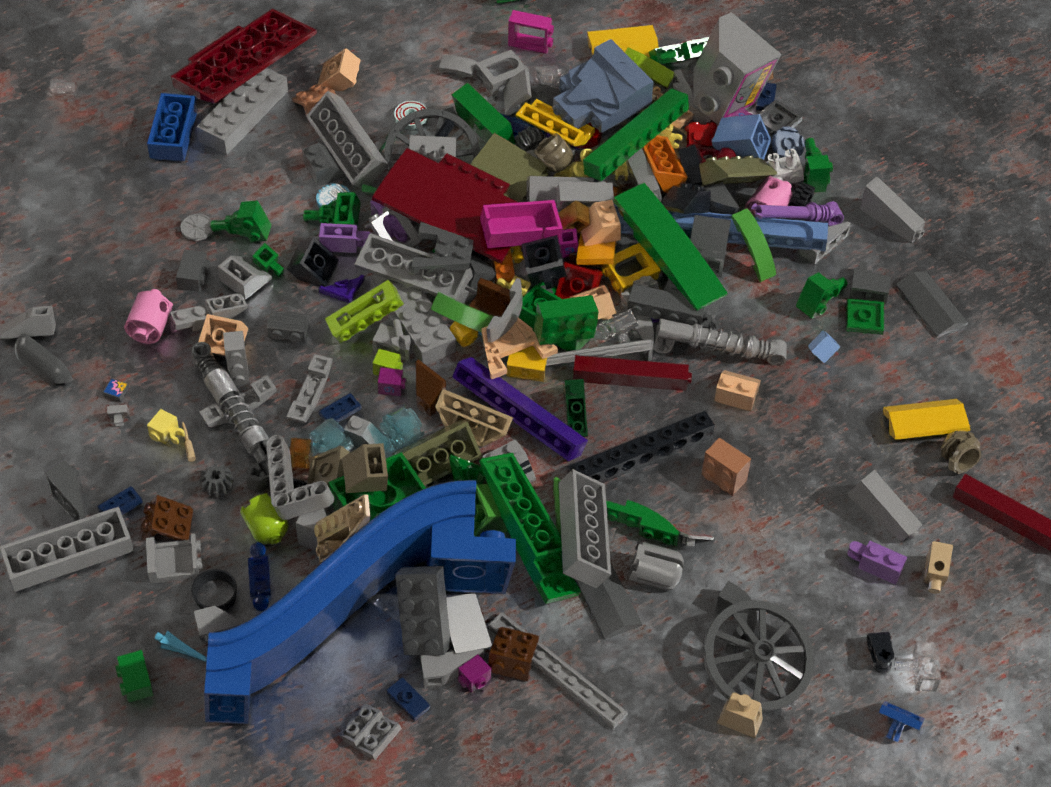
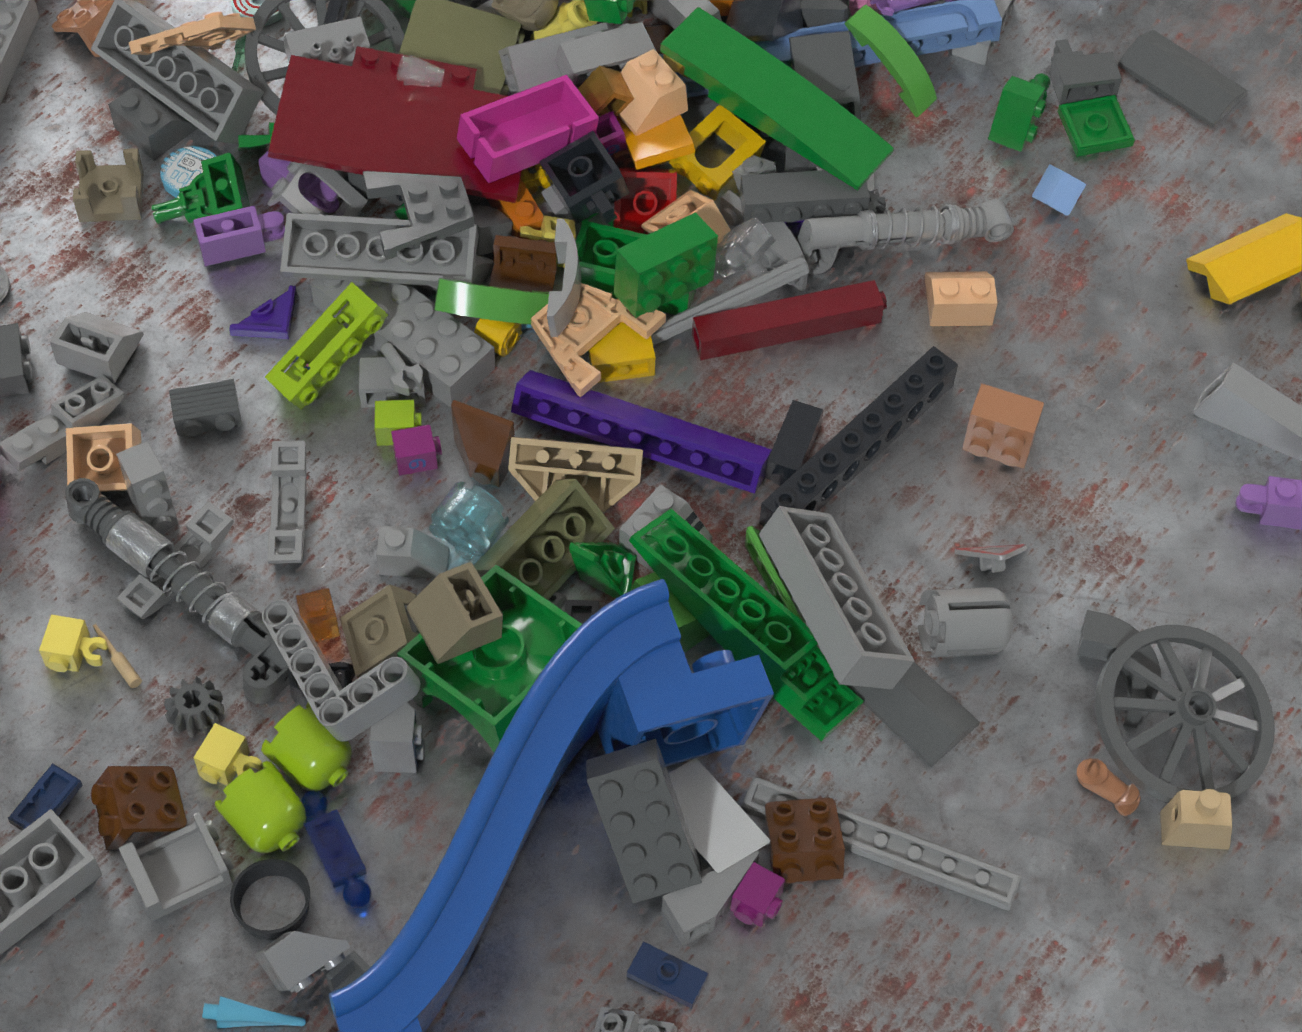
camera: 20 degrees left, 5 degrees up
green brick [210,200,272,242] -> none
green brick [252,243,284,277] -> none
black slope [286,236,339,287] -> none
clear light blue brick [308,418,354,454] -> none
tan wedge [314,495,370,563] -> none
dark blue plate [318,393,362,428] -> none
dark green slope [563,379,588,437] -> none
green slope [606,500,680,546] -> none
none -> dark tan panel [73,148,144,222]
none -> light nougat wing [128,12,256,55]
none -> light yellow brick [193,723,263,785]
none -> lime cylinder [215,761,306,853]
none -> clear cone [397,55,444,87]
none -> black brick [765,400,823,486]
none -> nougat piece [1077,758,1141,816]

